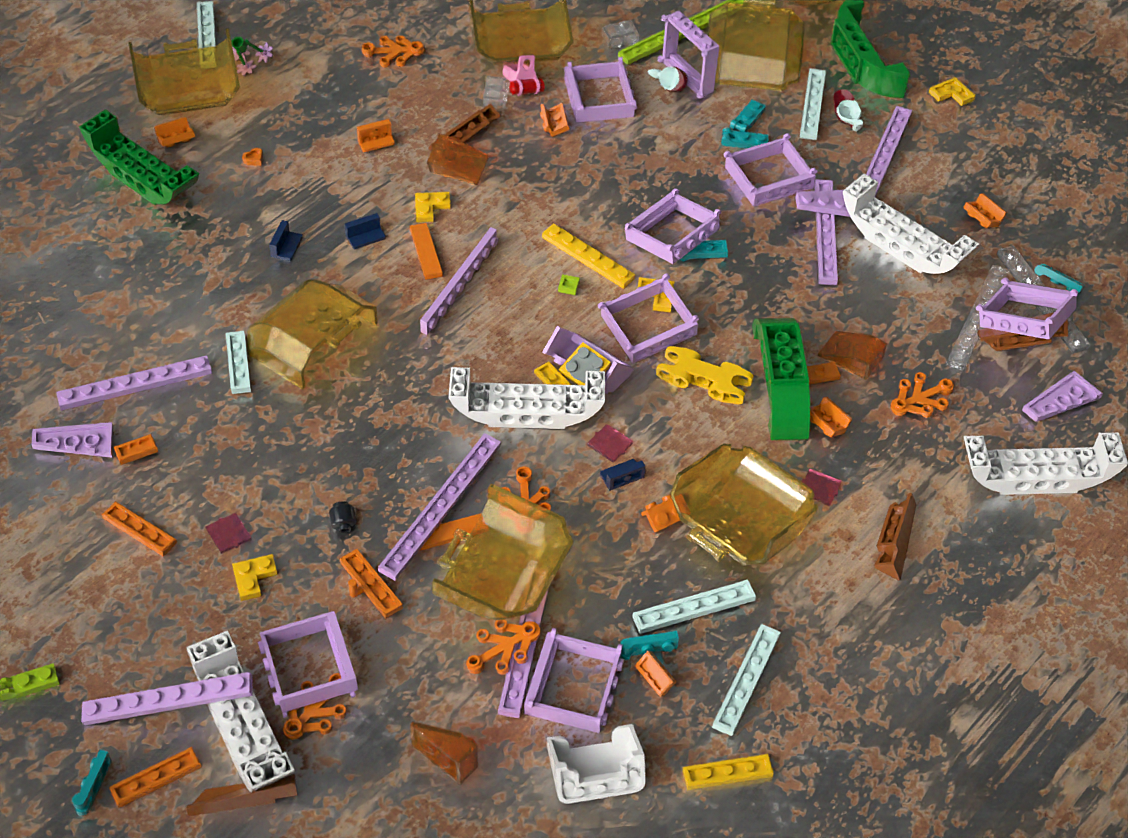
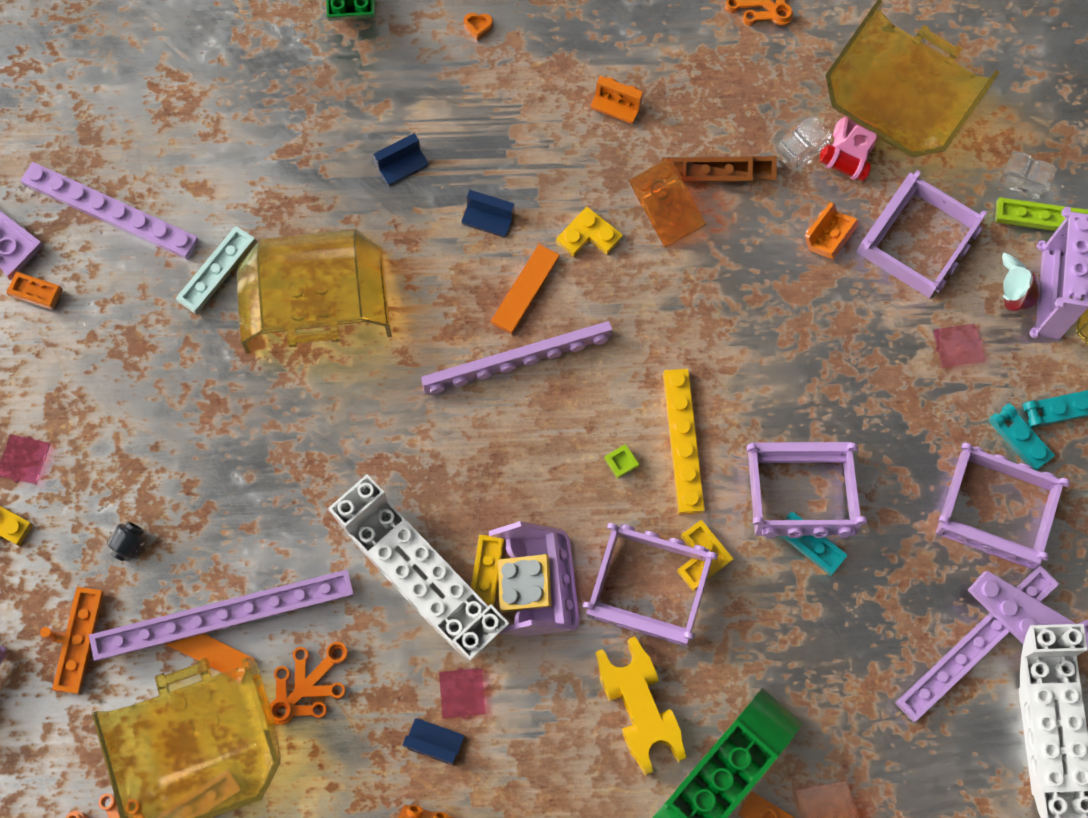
camera: 45 degrees right, 20 degrees up
none -> clear pink piece [933,323,984,368]

